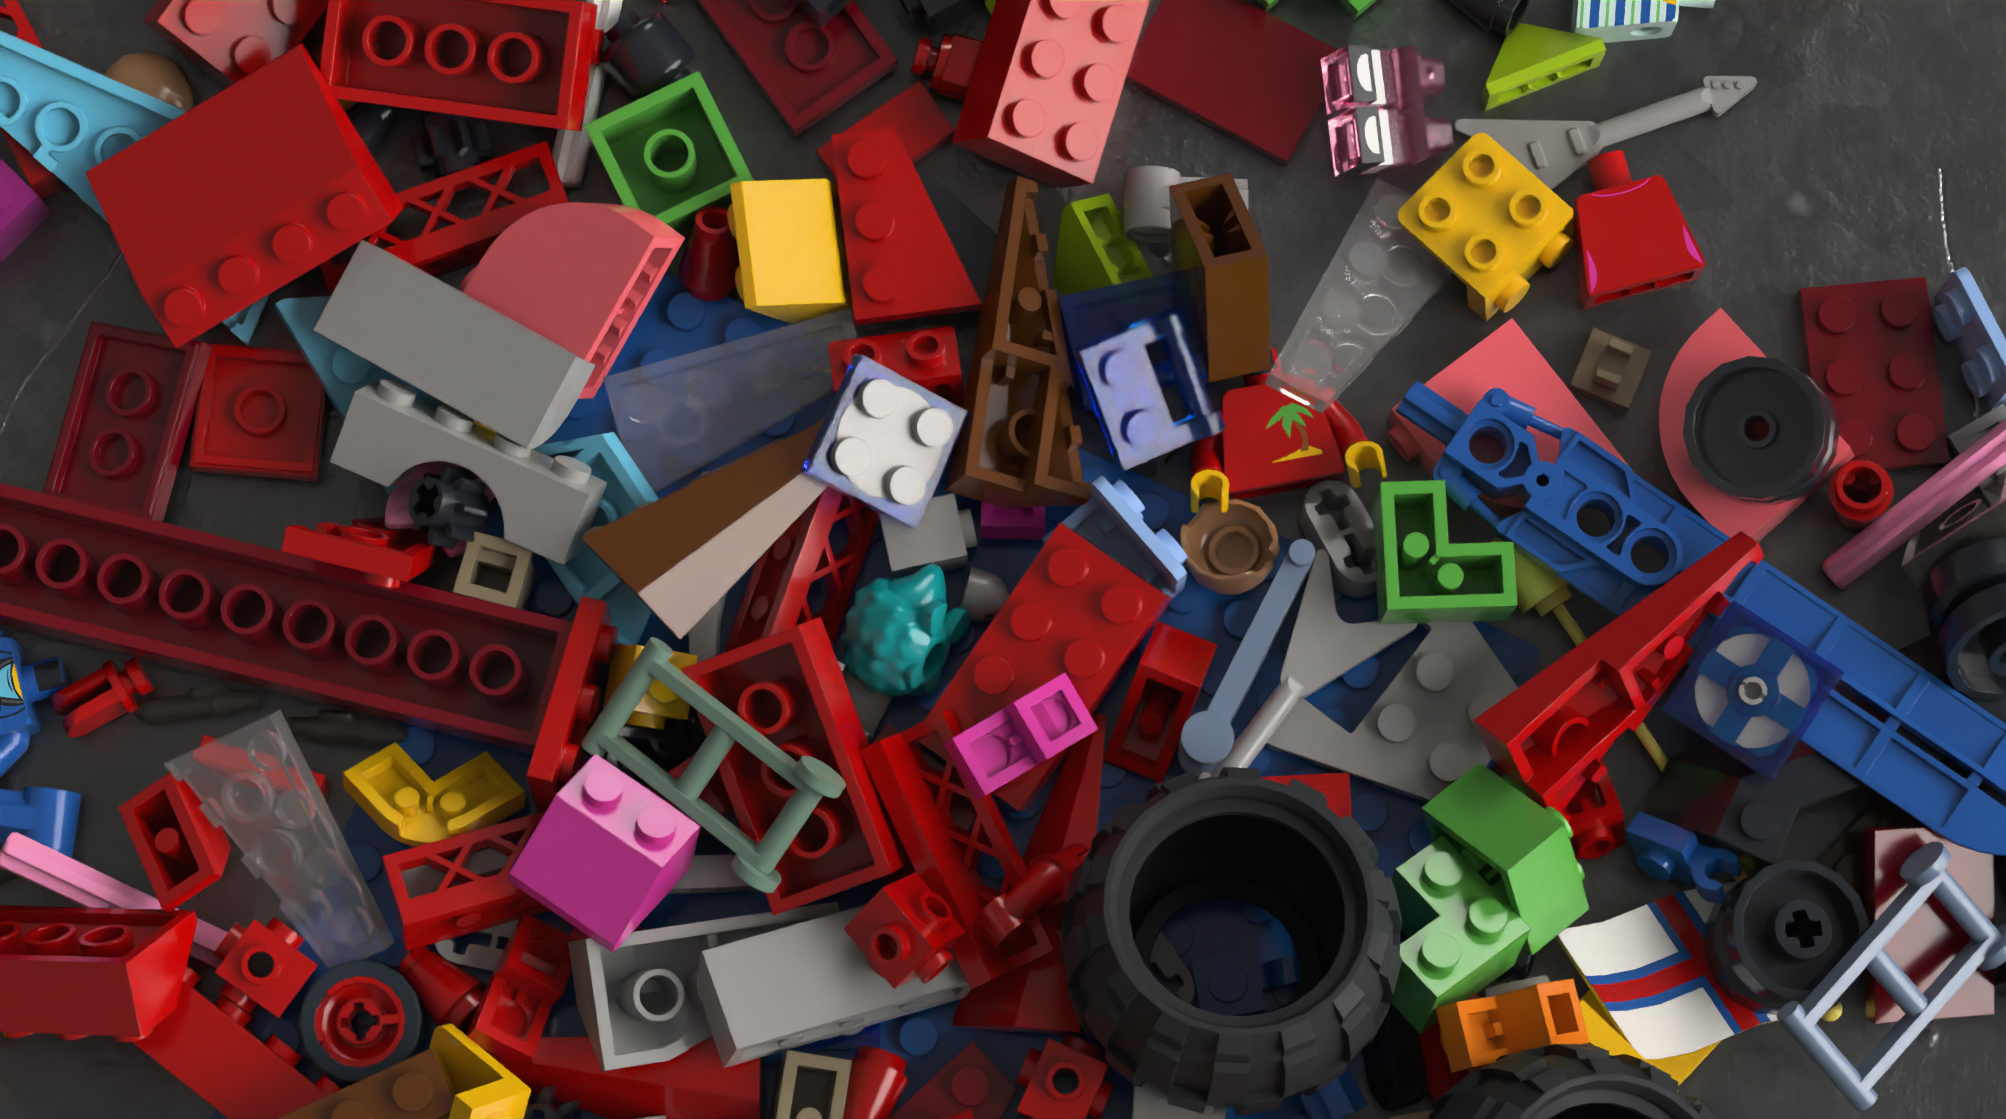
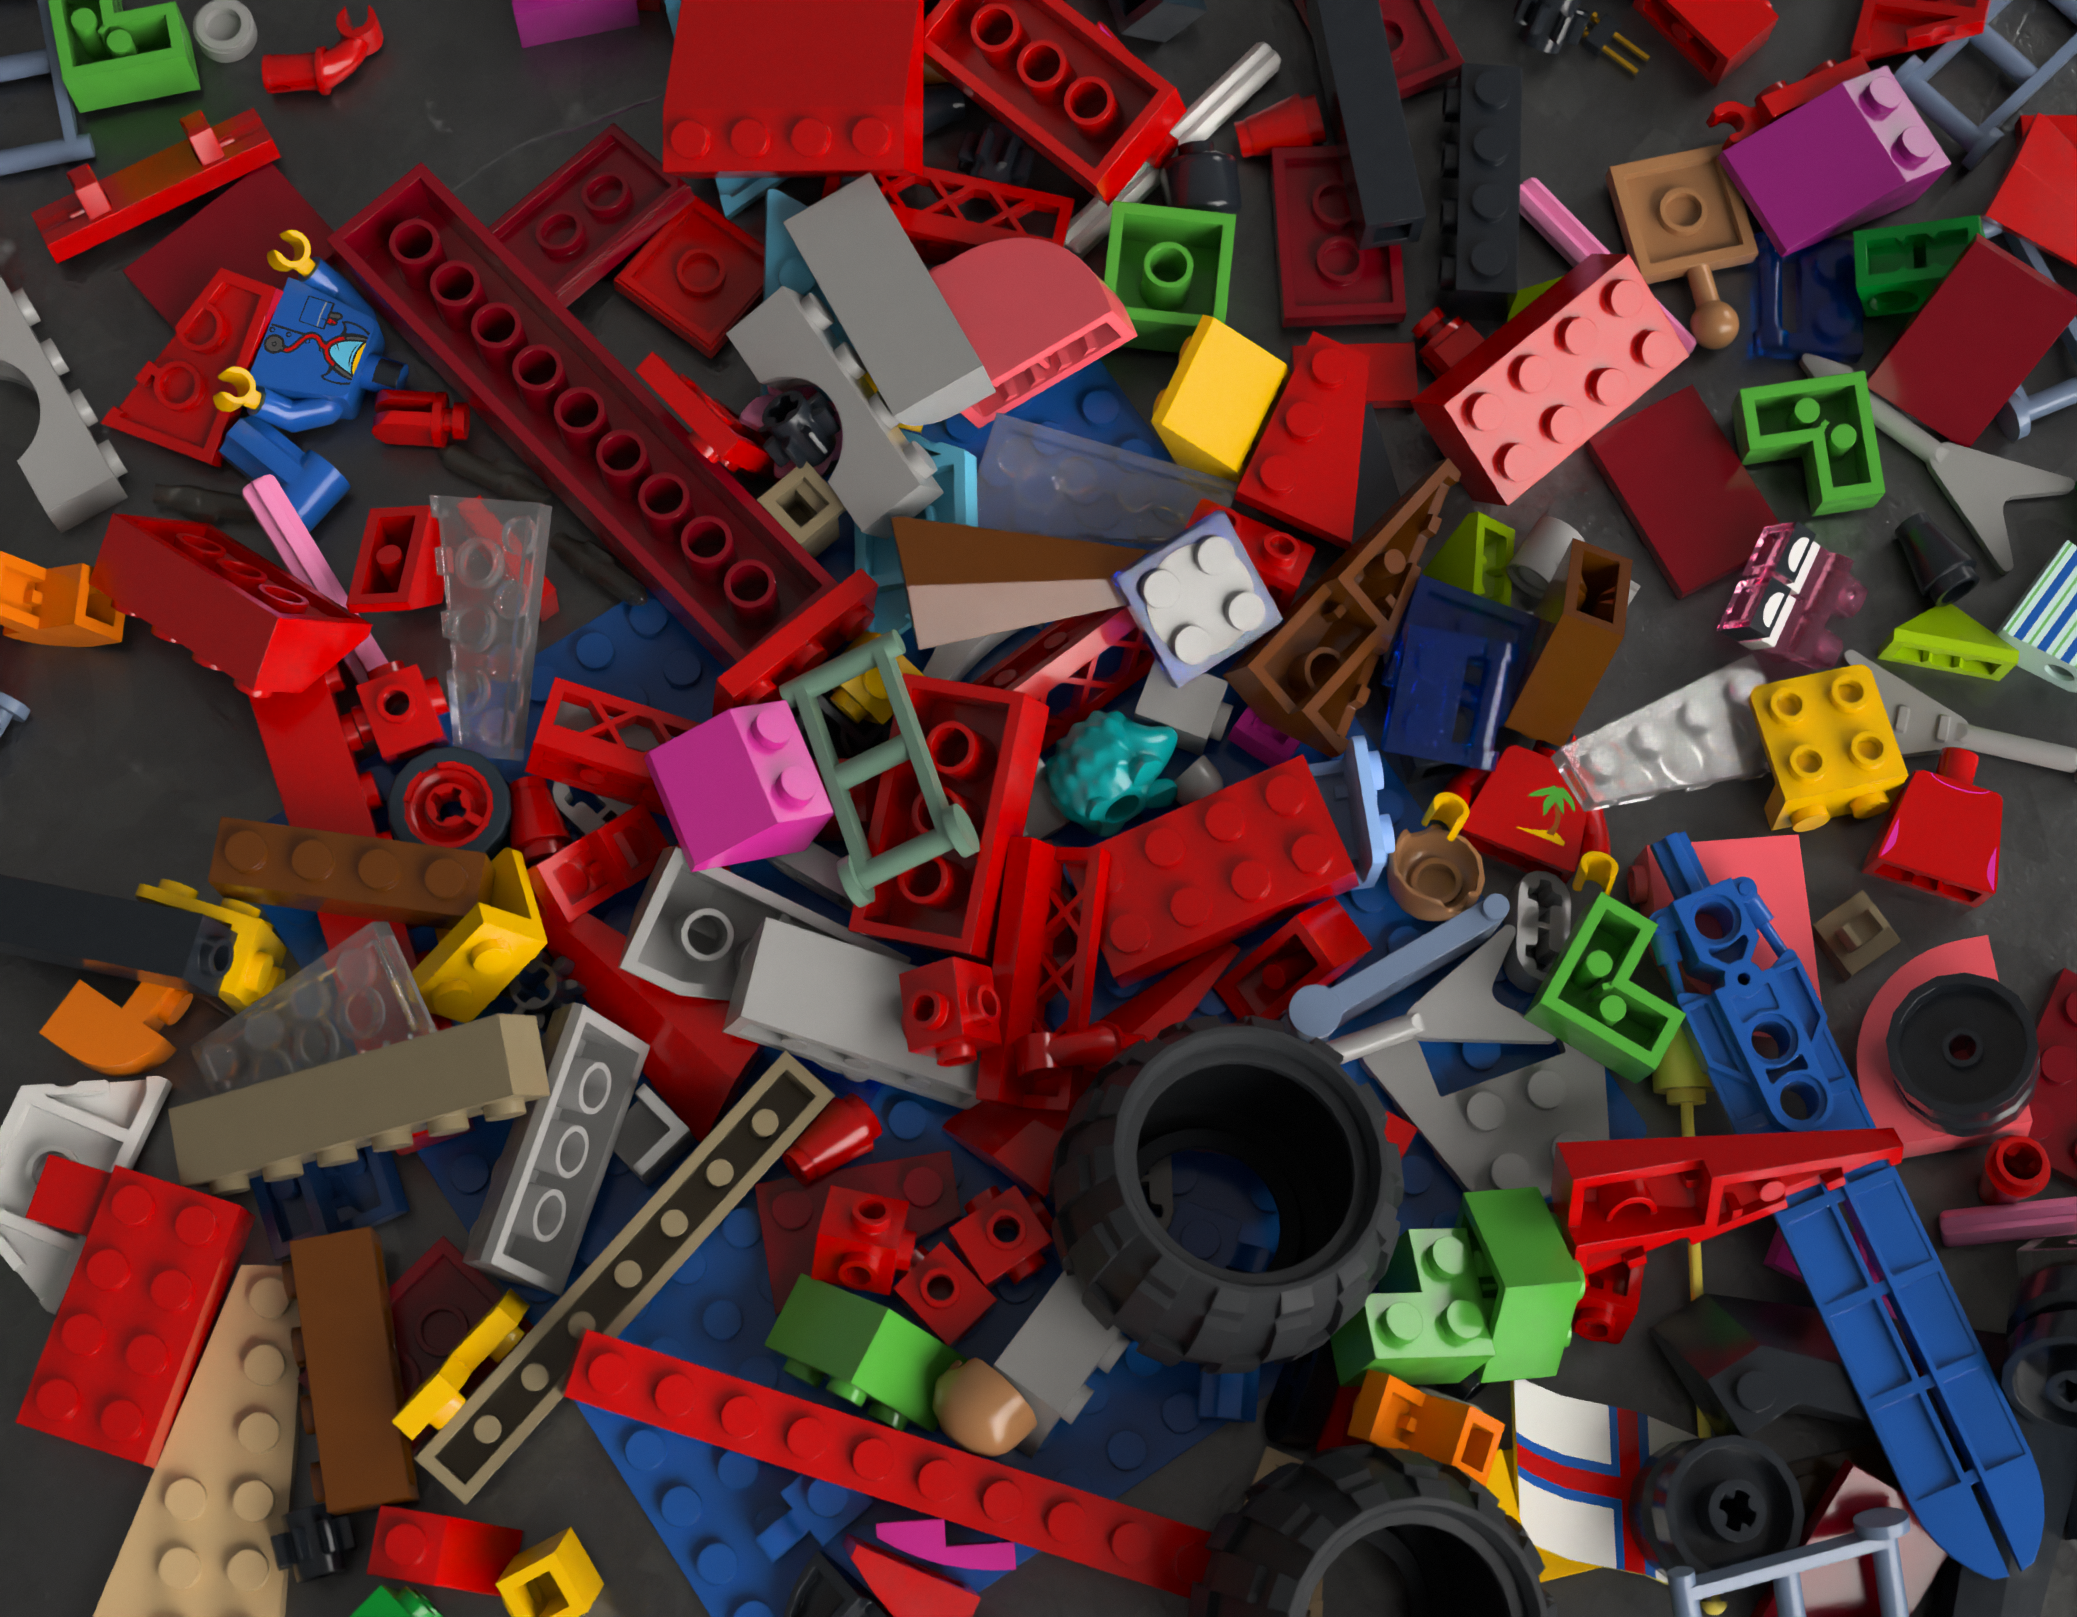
camera: 25 degrees right, 5 degrees down
yellow plate [342,742,525,847] -> none
red cone [678,206,740,301] -> none
dark pink slope [943,673,1098,801] -> none
blue plate [1626,811,1743,904] -> none
clear blue piece [1661,600,1844,782] -> none

